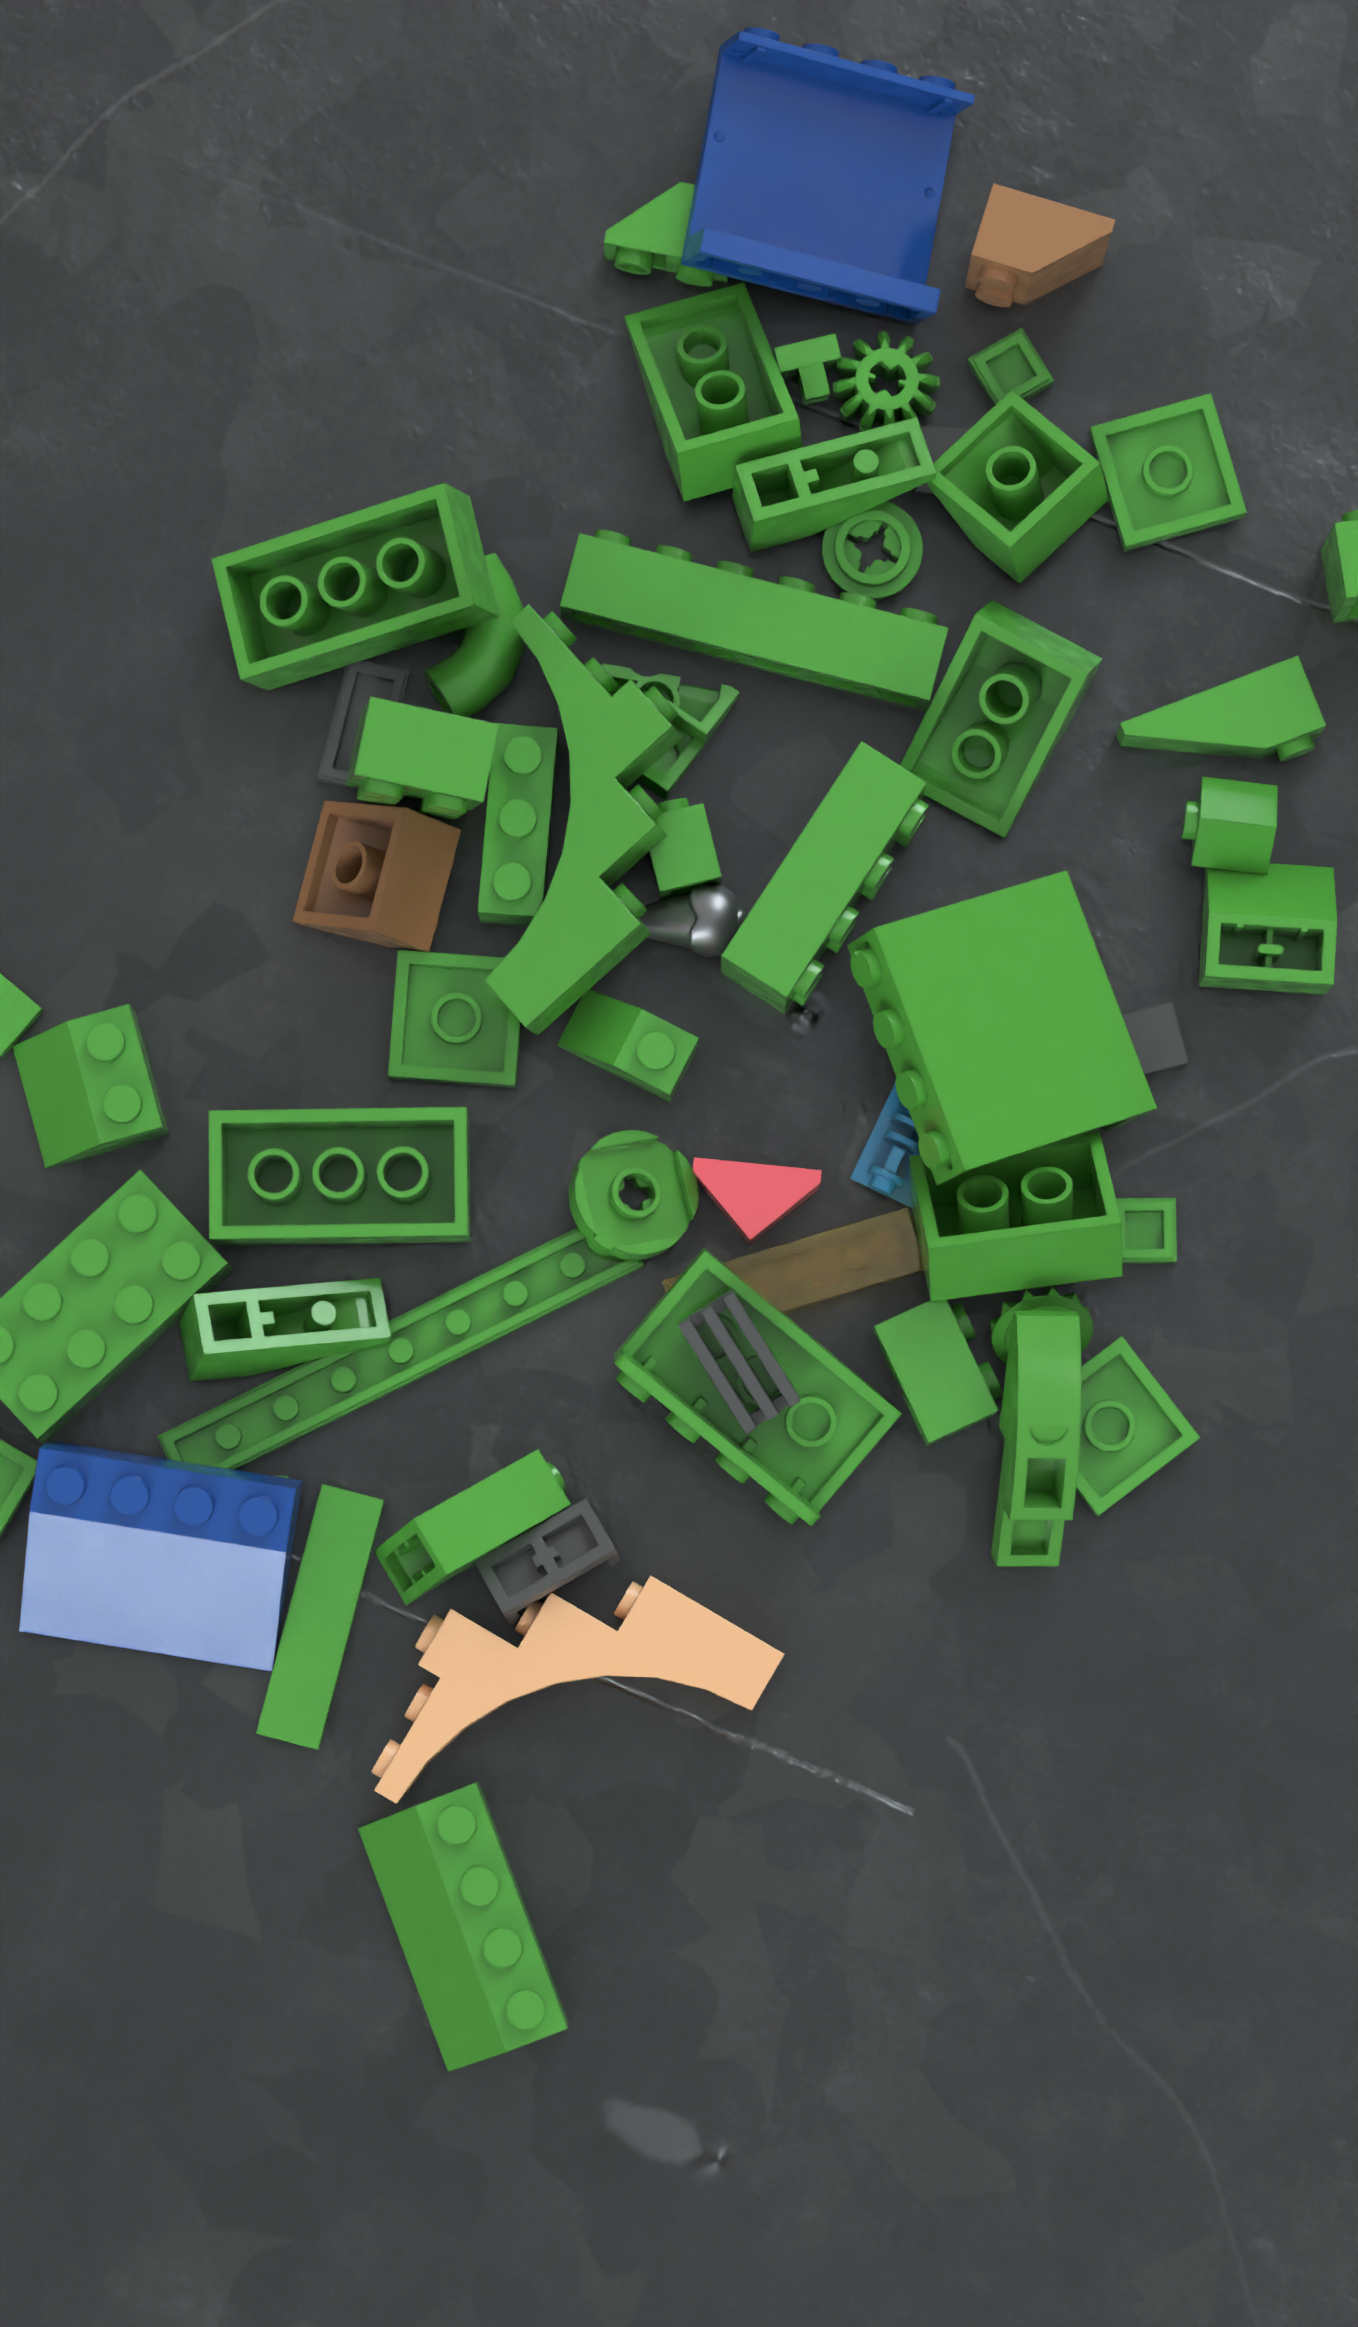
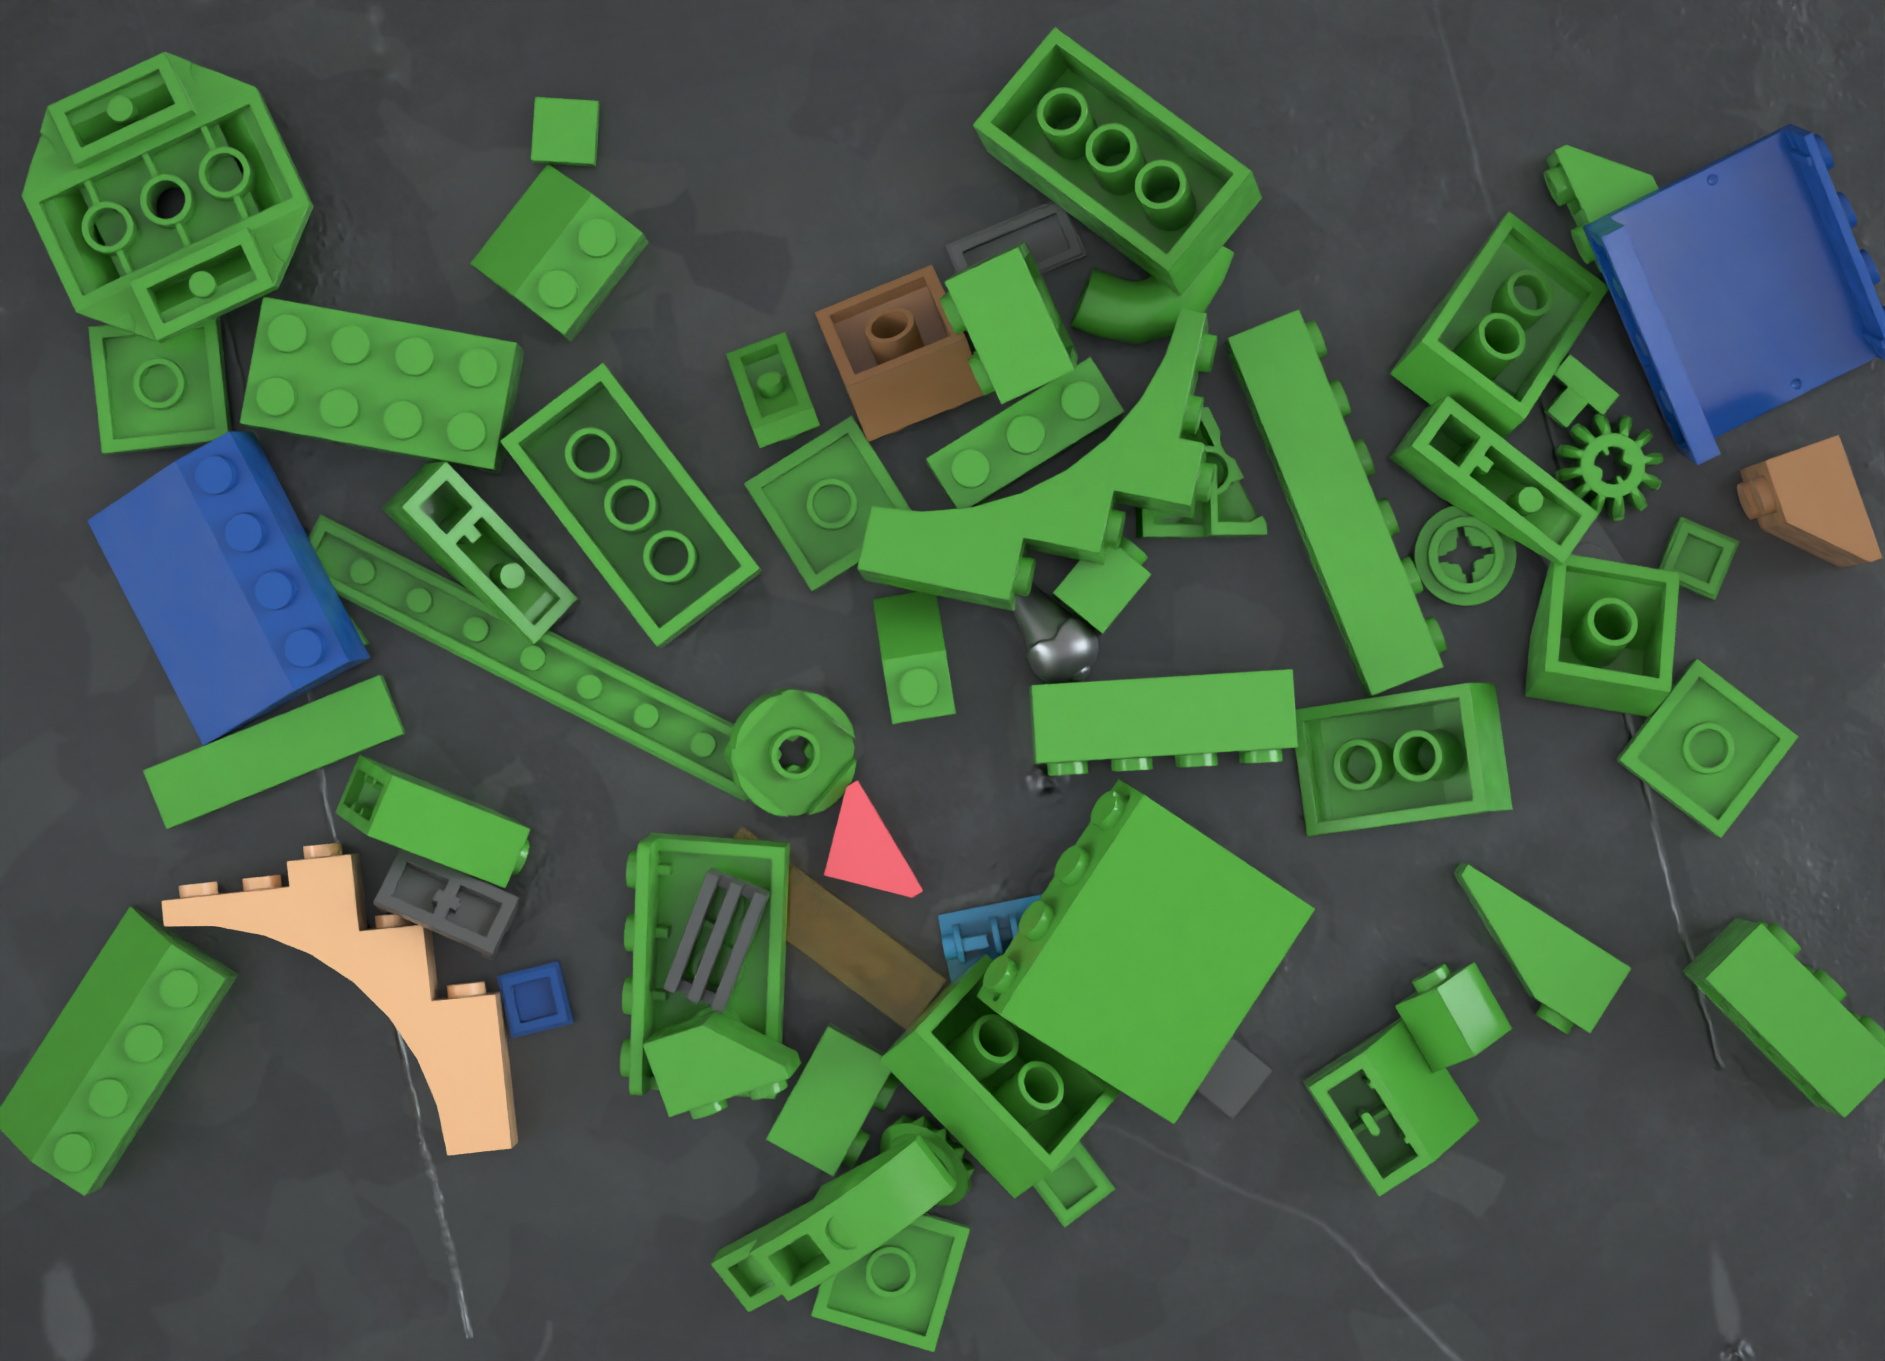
camera: 55 degrees right, 5 degrees up
none -> blue tile [496,960,575,1038]
none -> bright green slope [643,1011,801,1119]
none -> bright green slope [726,332,820,448]

